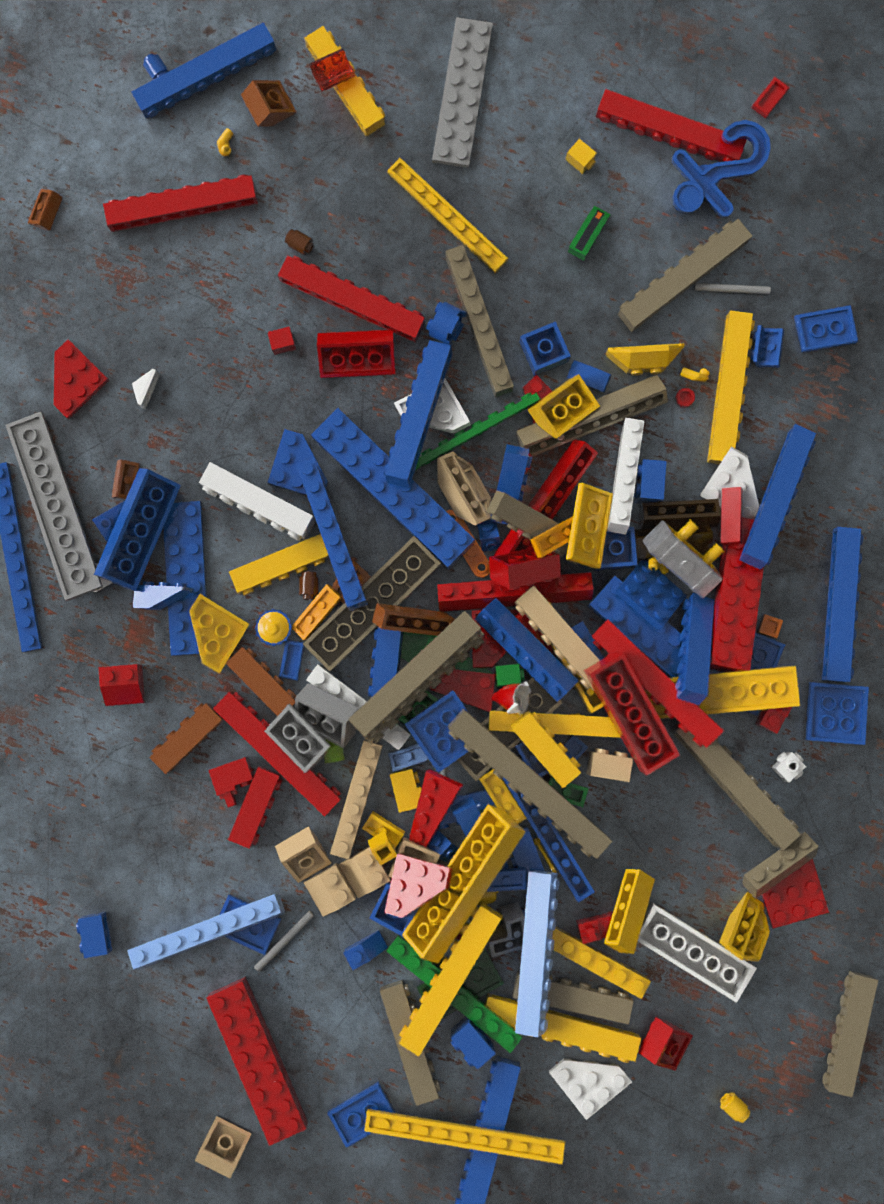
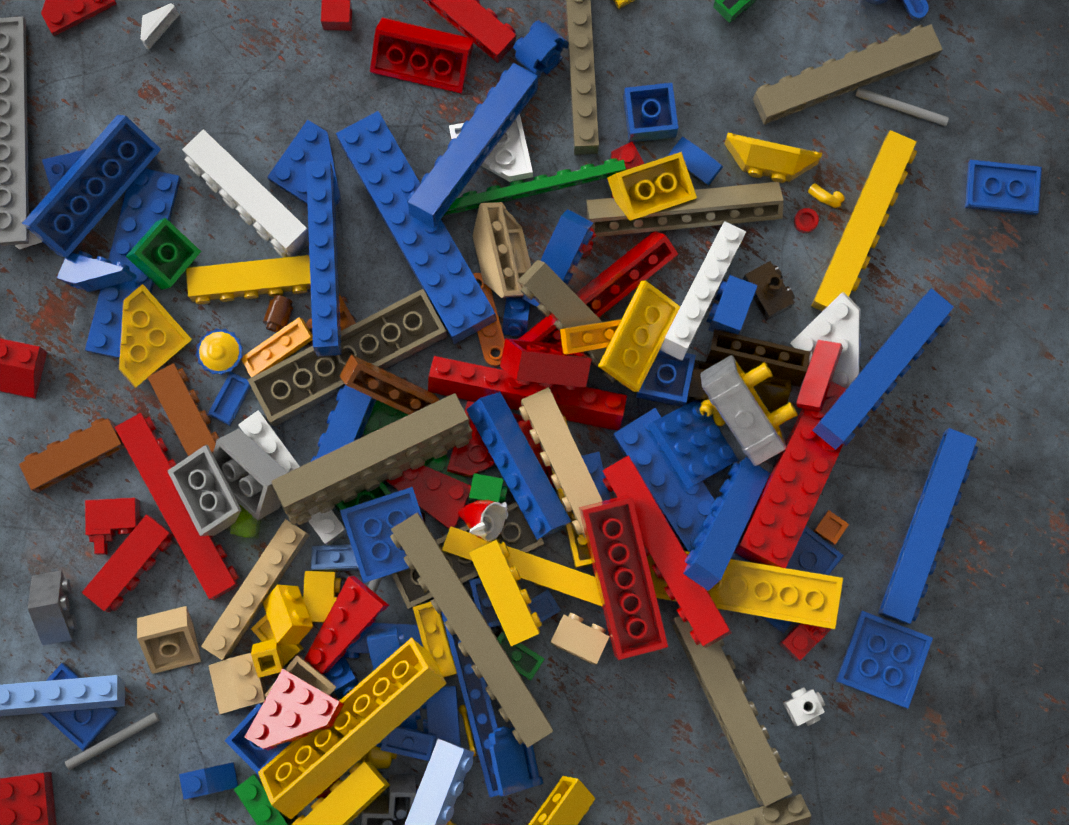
camera: 15 degrees right, 5 degrees down
dark orange slope [112,459,140,500] -> none
tan slope [304,863,357,916] -> none
blue bracket [751,325,784,368] -> none
none -> flat silver brick [28,570,77,646]
none -> green brick [126,218,201,290]
none -> yellow brick [263,584,313,645]
none -> blue piece [489,726,544,797]
none -> dark brown brick [742,261,795,321]

